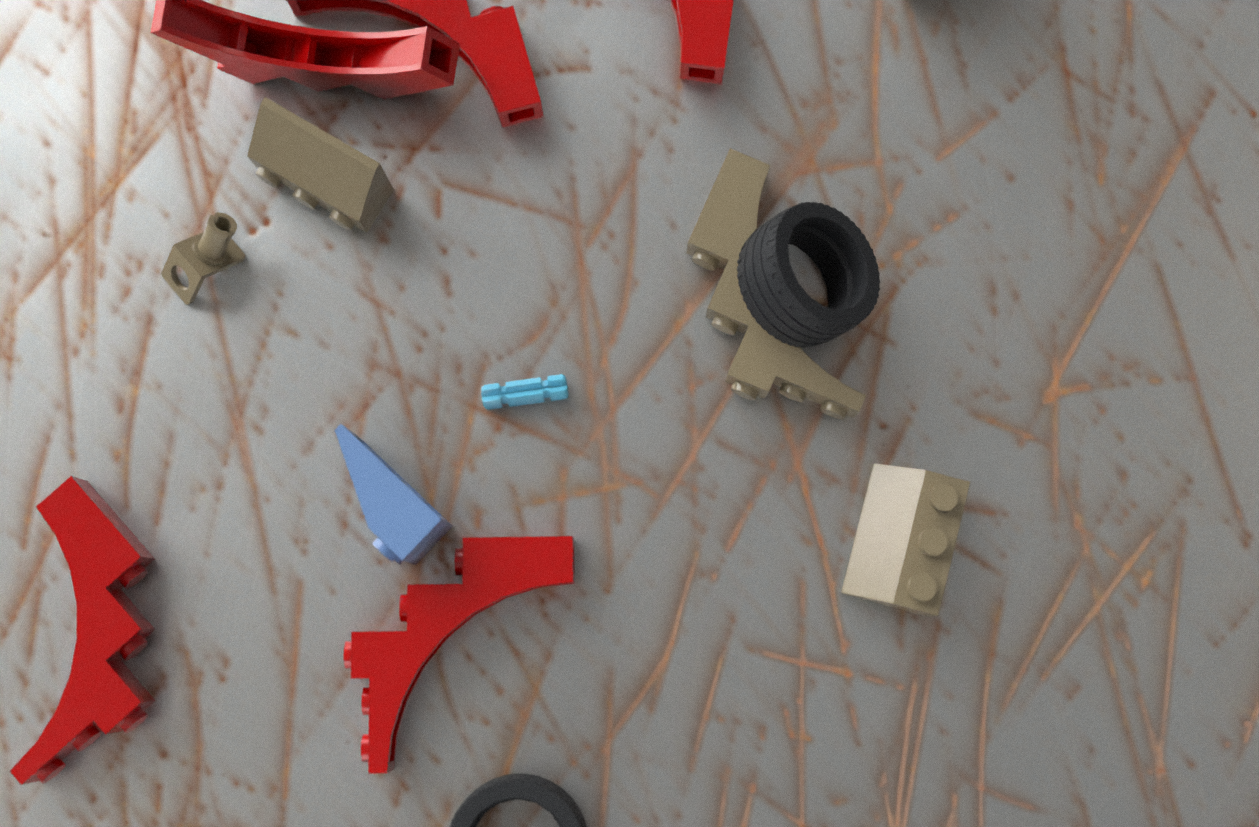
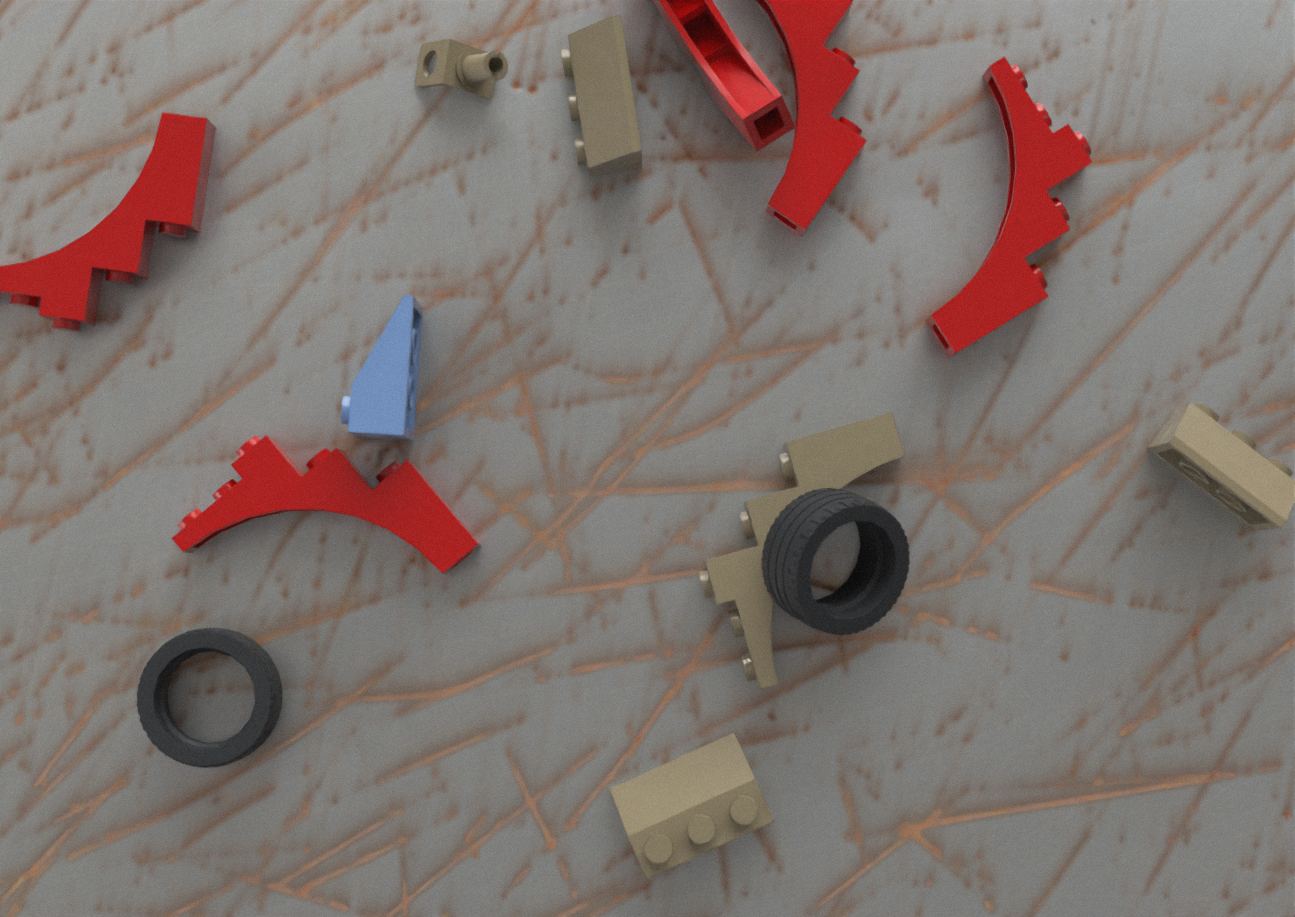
camera: 50 degrees right, 5 degrees up
medium azure axle [481,374,569,410] -> none

